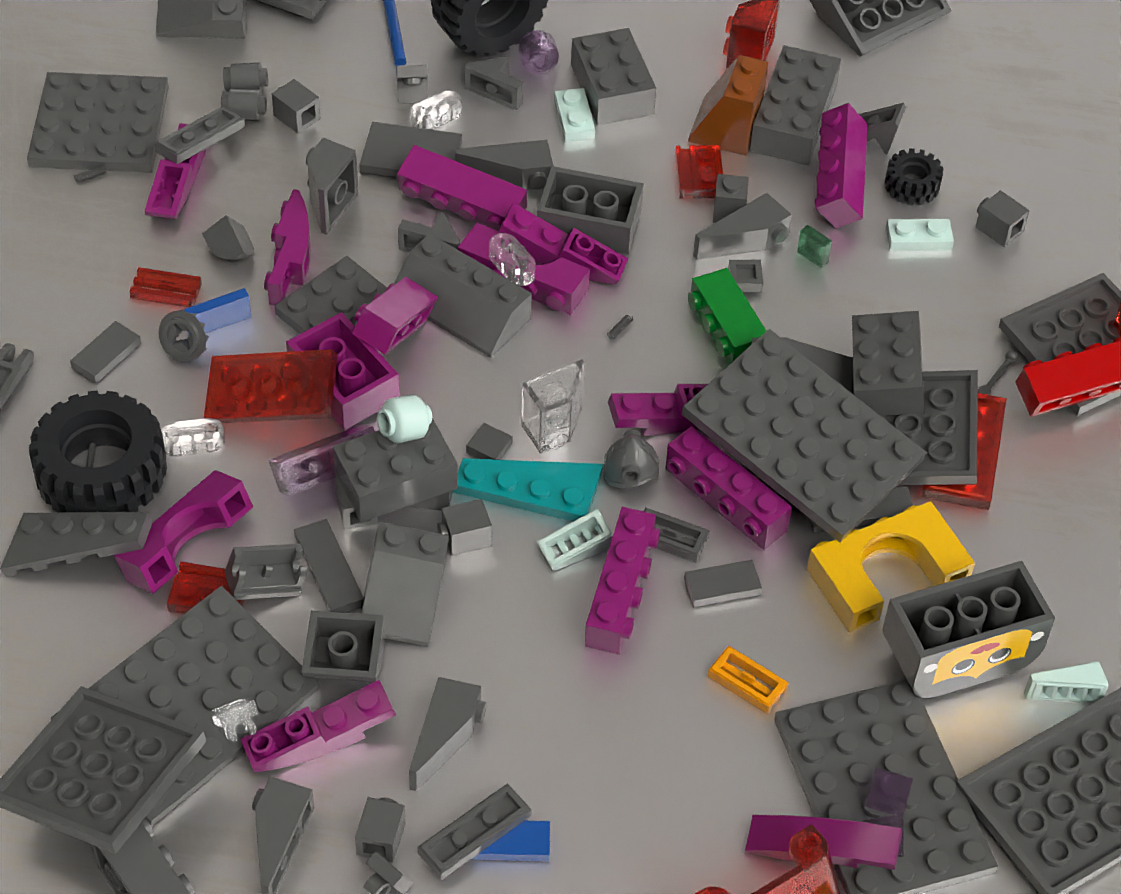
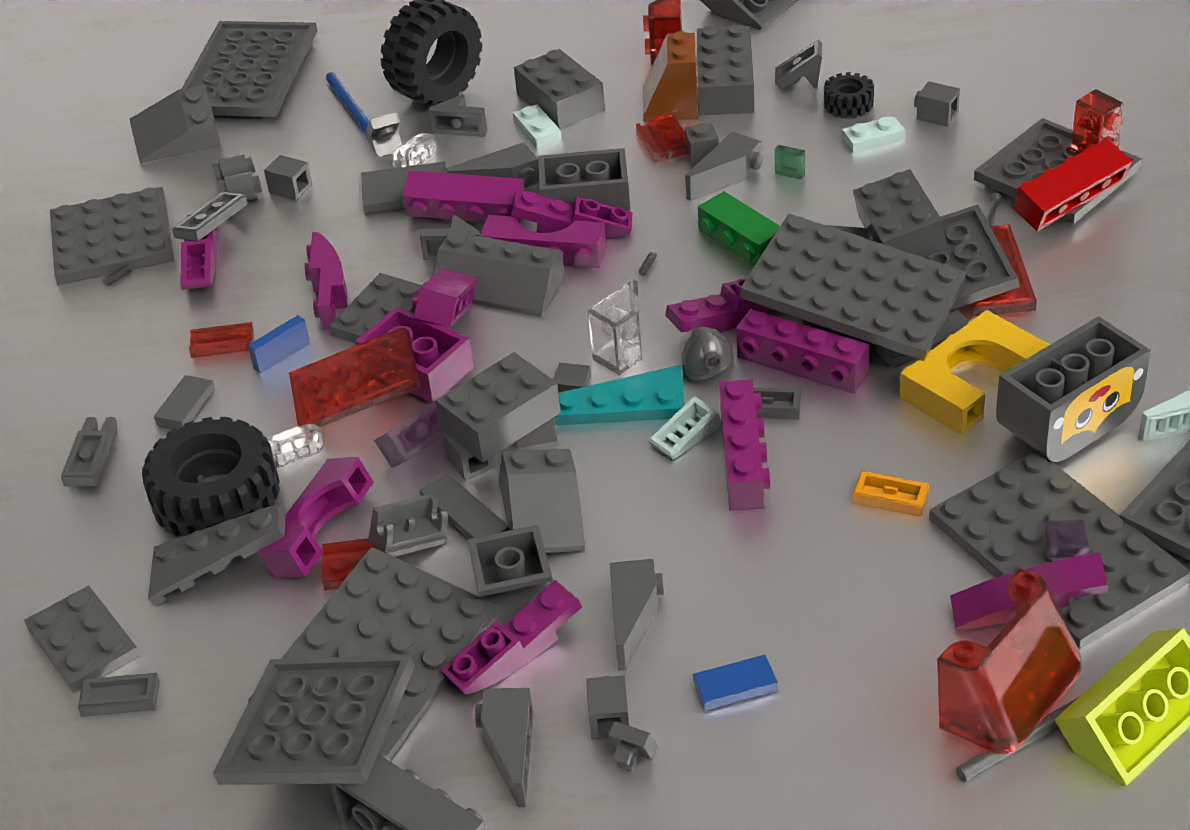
camera: 10 degrees left, 10 degrees down
dark grey gear [158,309,210,362] -> none
dark grey brick [202,215,254,261] -> none
clear tile [211,698,259,742] -> none
dark grey slope [306,137,358,235] -> none
light aqua head [377,394,432,444] -> none
dark grey tile [417,783,532,880] -> none
dark grey brick [437,499,492,556] -> none
clear beam [489,233,536,286] -> none
clear purple head [518,30,559,75] -> none
dark grey tile [684,560,762,607] -> none
dark grey plate [728,260,763,292] -> none
magenta brick [815,103,868,228] -> none

